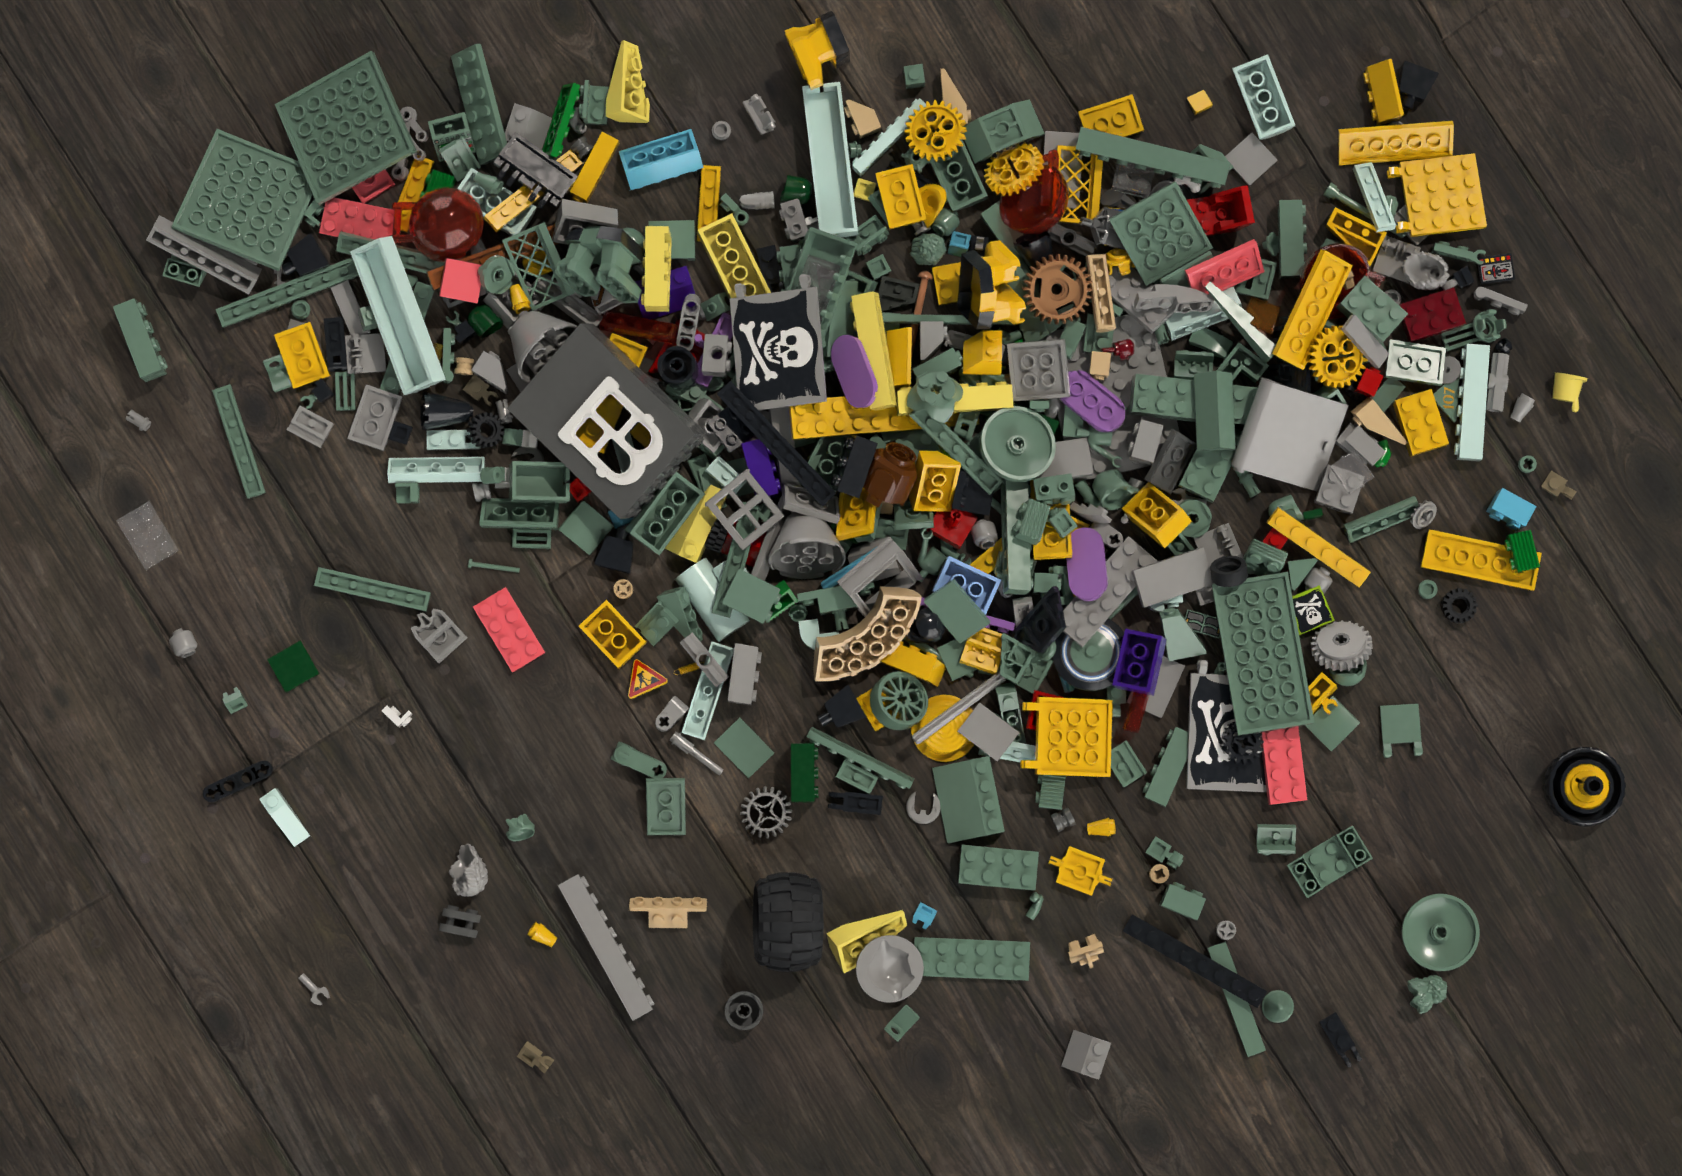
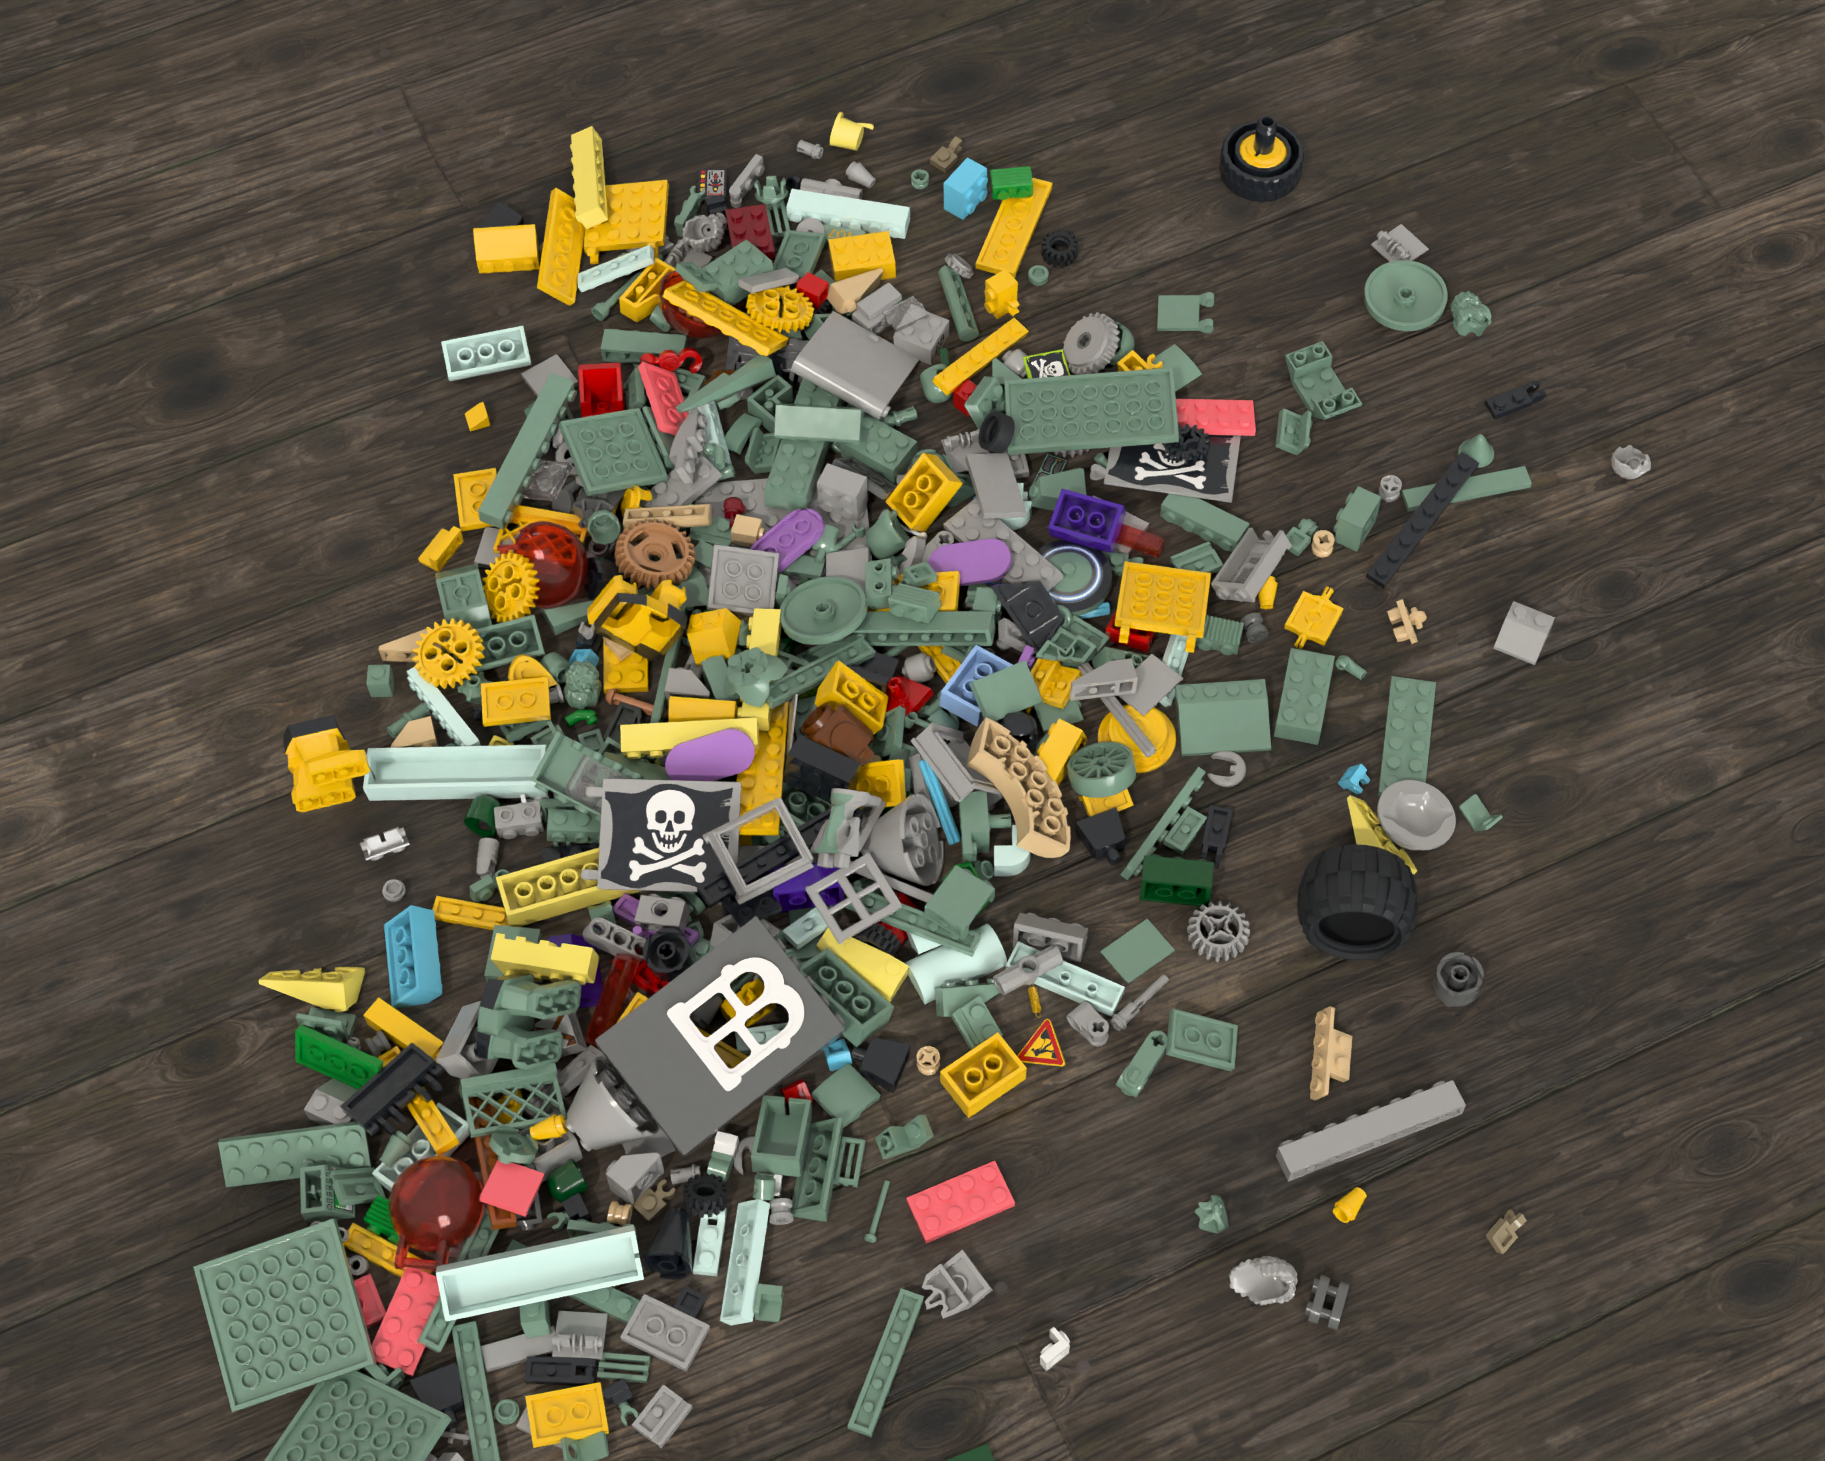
camera: 80 degrees left, 25 degrees down
none -> sand green pin [386,703,430,739]
none -> yellow panel [418,526,464,572]
none -> green arm [564,709,598,727]
none -> light yellow brick [570,126,608,229]
none -> sand green hair [587,510,620,545]
none -> sand green plate [624,367,647,410]
none -> red piece [640,348,702,373]
none -> sand green plate [675,262,718,292]
none -> sand green arm [703,443,725,469]
none -> light grey piece [703,797,814,905]
none -> light grey window [785,694,798,758]
none -> light grey pin [797,139,824,159]
none -> light grey hips [811,788,881,869]
none -> sand green slope [875,1115,934,1159]
none -> yellow brick [984,269,1019,319]
none -> light grey slope [1069,659,1138,701]
none -> light grey door [1211,528,1292,602]
none -> light grey hinge [1371,224,1429,262]
none -> light grey hair [1611,445,1651,479]

